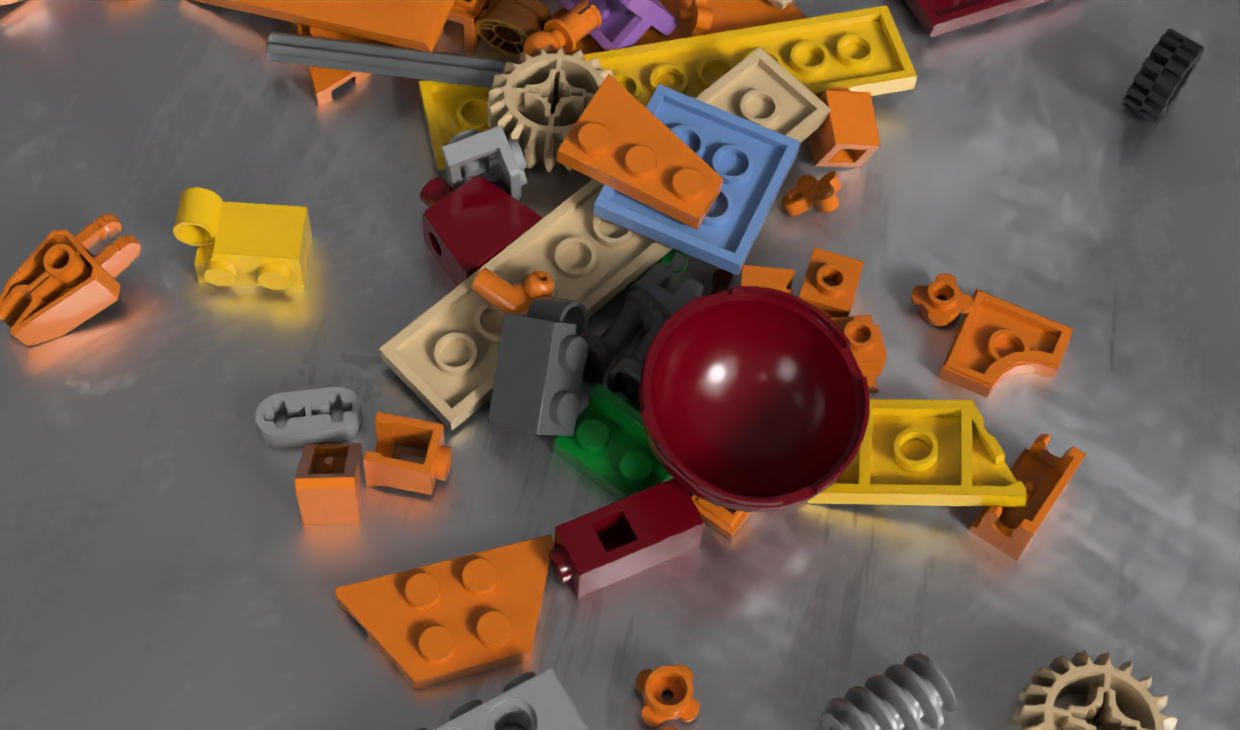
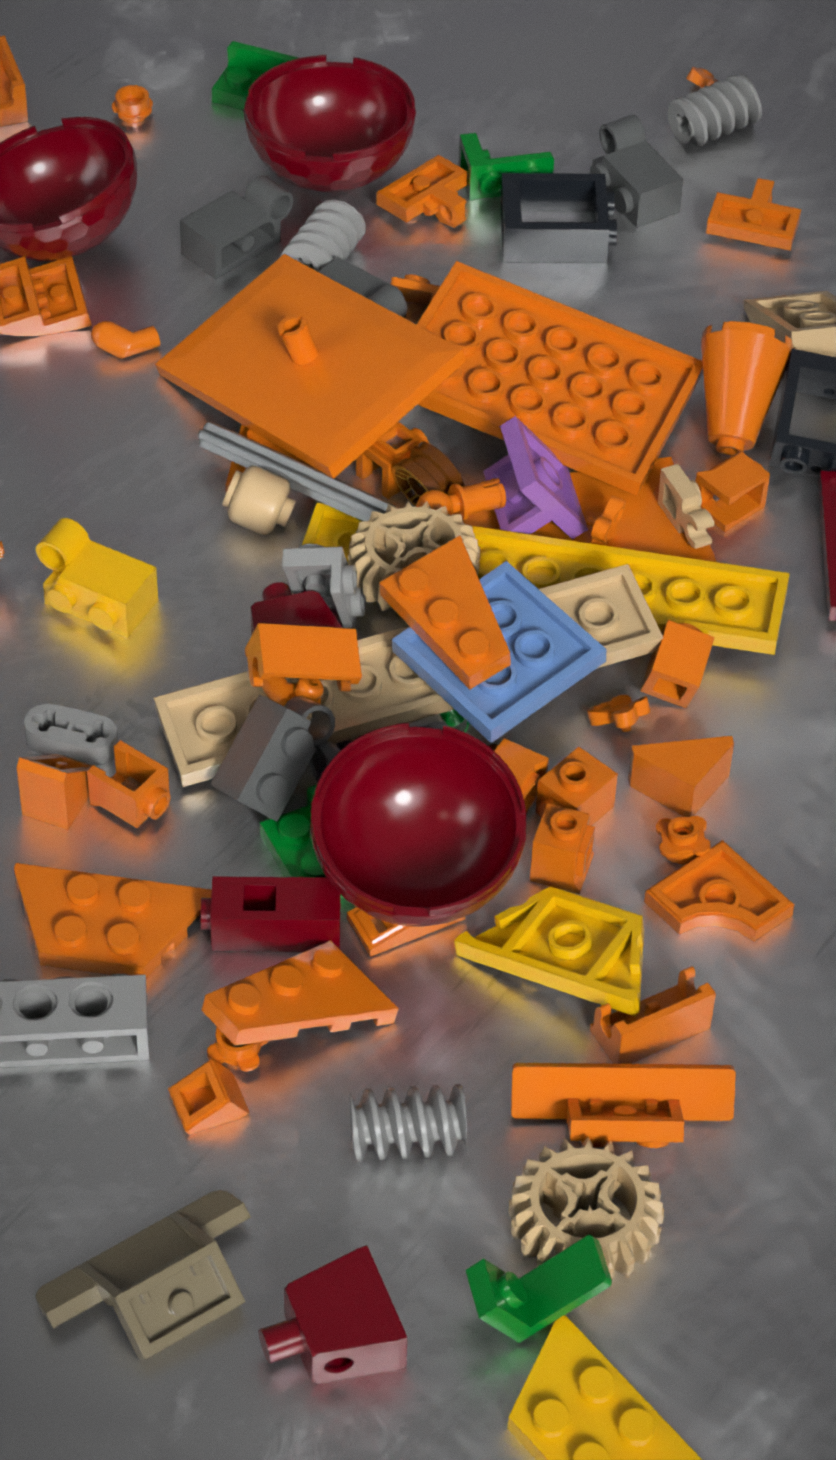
camera: 30 degrees right, 10 degrees down
none -> orange wing [202,940,399,1046]
none -> tan head [222,465,296,535]
none -> orange hinge [245,623,362,692]
none -> orange bracket [511,1063,736,1148]
none -> orange slope [628,736,734,817]

